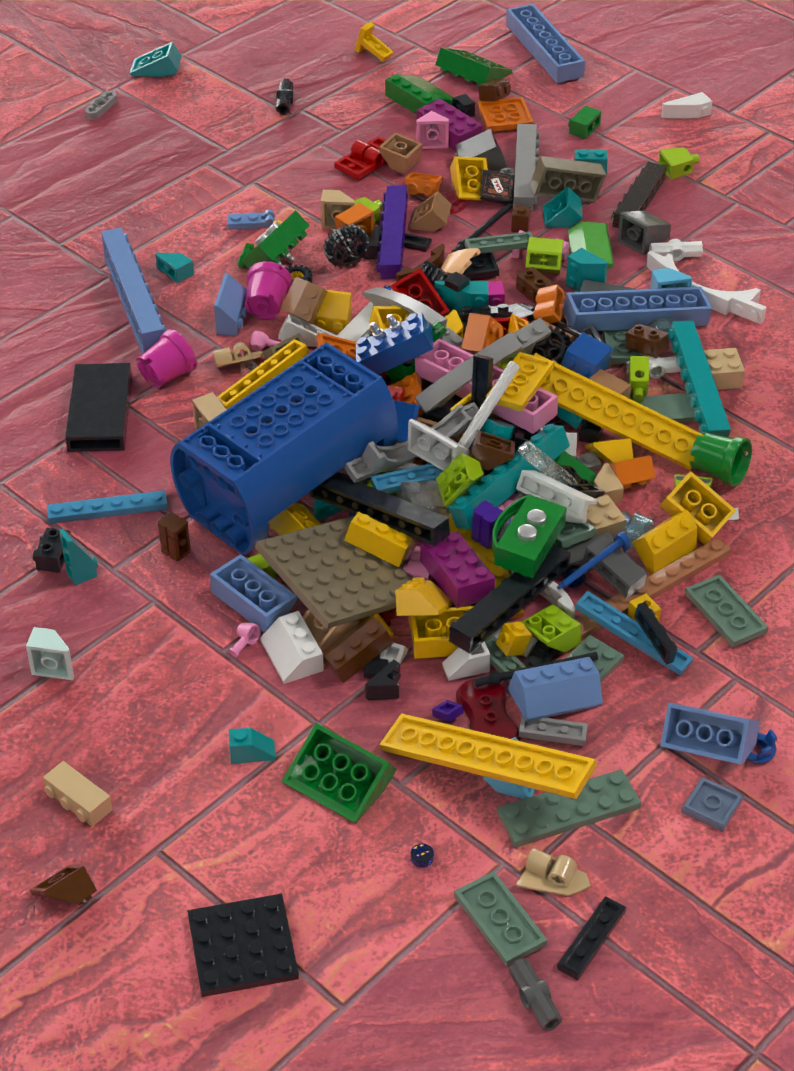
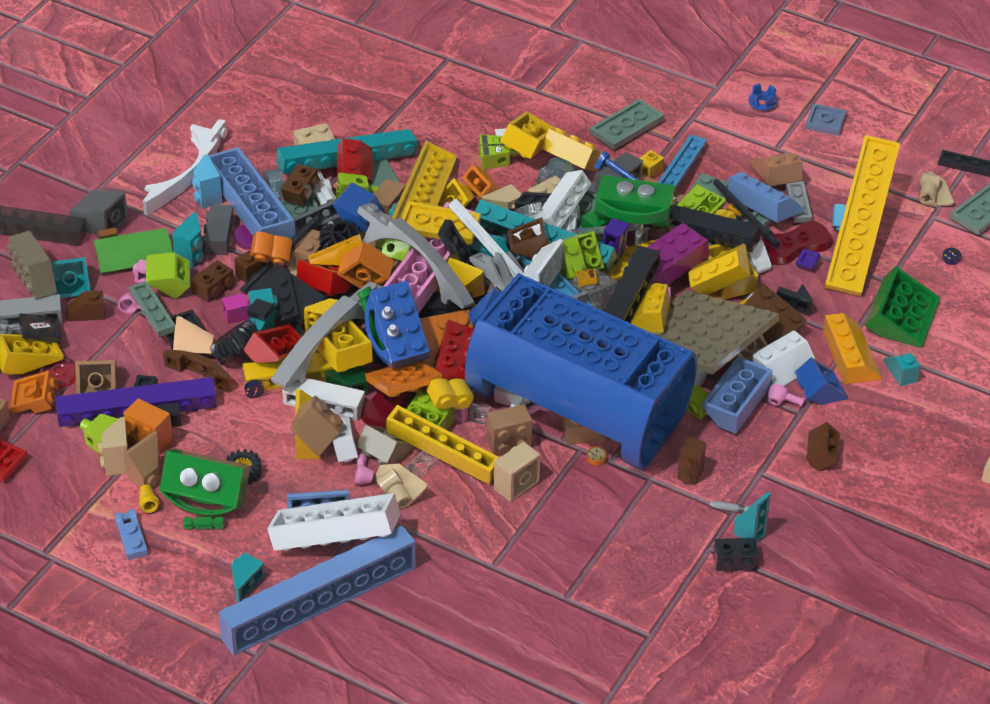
camera: 105 degrees left, 0 degrees up
light aqua slope [26,627,74,680] -> none
dark azure plate [47,490,168,524] -> none
black brick [65,363,132,452] -> none
dark pink piece [136,329,197,389] -> none
dark pink piece [245,261,292,320] -> none
black gear [323,223,370,268] -> none
black bar [451,203,513,253] -> none
sand green plate [497,769,641,848] -> none
black plate [634,602,677,665] -> none
white piece [649,239,703,261] -> none
medium blue slope [660,703,760,765] -> none
green piece [690,432,752,487] -> none
none -> dark orange tile [98,228,118,239]
none -> medium nougat slope [125,431,160,488]
none -> white brick [267,493,400,551]
none -> red slope [337,138,373,183]
none -> light orange tile [576,269,597,287]
none -> light grey piece [709,501,750,513]
none -> nougat slope [749,153,803,186]
none -> blue slope [795,357,848,405]
none -> reddish brown brick [806,422,840,471]
none -> light orange slope [823,313,881,384]

